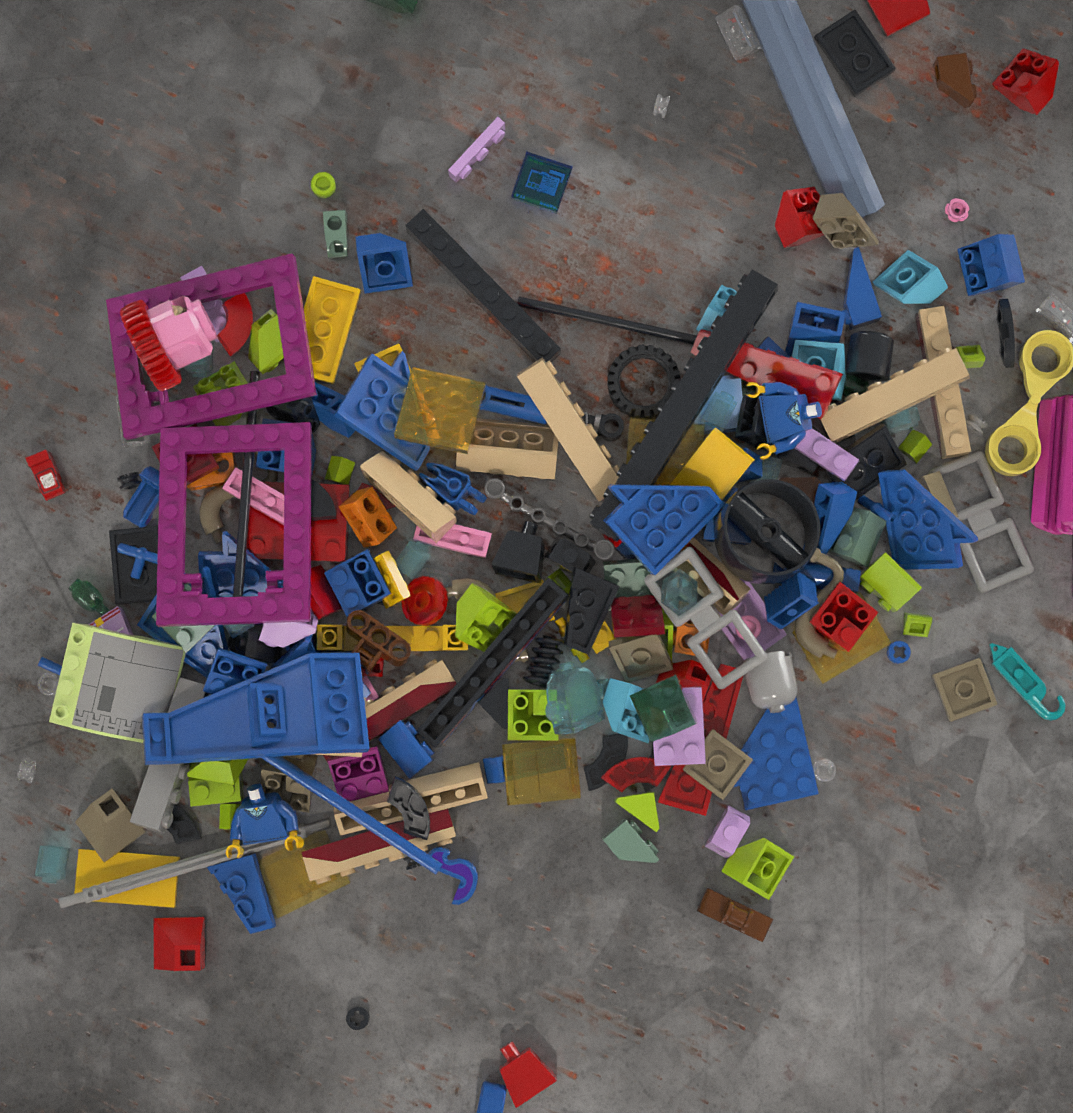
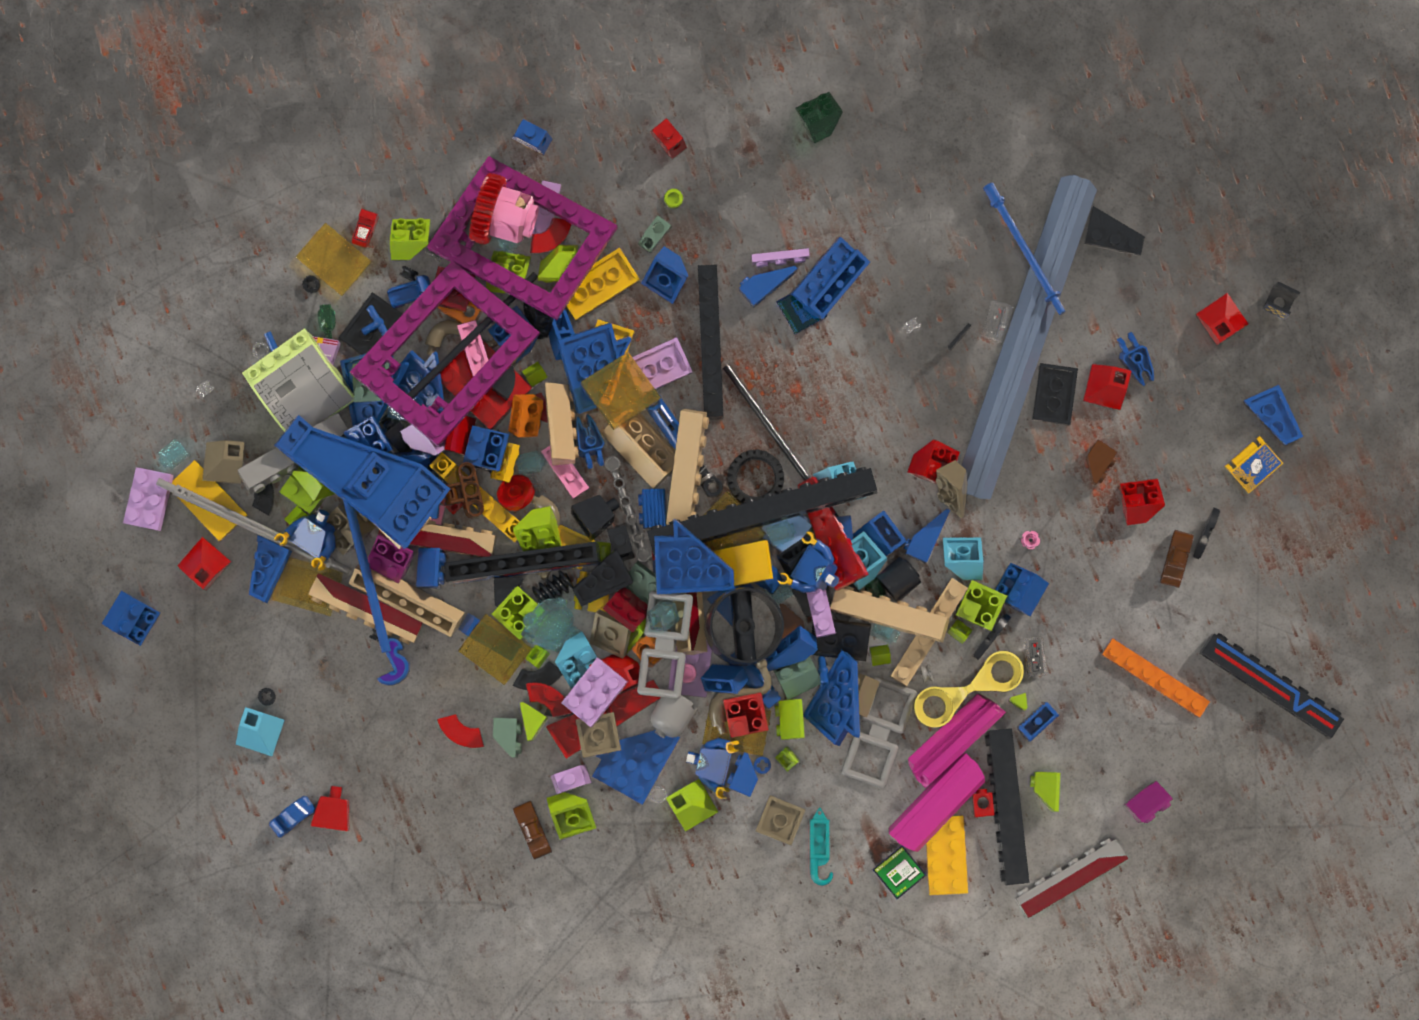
camera: 45 degrees right, 0 degrees up
black tile [387,776,430,840] -> none
clear green slope [630,675,697,742] -> none
none -> blue slope [102,591,160,646]
none -> lavender plate [123,467,174,531]
none -> medium azure slope [236,707,285,756]
none -> clear yellow piece [296,223,371,296]
none -> black bush [302,275,320,293]
none -> lime slope [390,218,430,260]
none -> red tile [437,714,484,748]
none -> blue torso [512,119,552,156]
none -> lime slope [525,644,550,669]
none -> lavender plate [625,338,693,396]
none -> blue brick [638,489,667,529]
none -> red torso [650,118,687,160]
none -> lime slope [666,779,718,832]
none -> blue torso [686,738,739,799]
none -> blue slope [727,752,758,797]
none -> blue slope [739,266,798,308]
none -> blue brick [791,237,870,319]
none -> black piece [948,323,972,350]
none -> lime slope [955,580,1007,631]

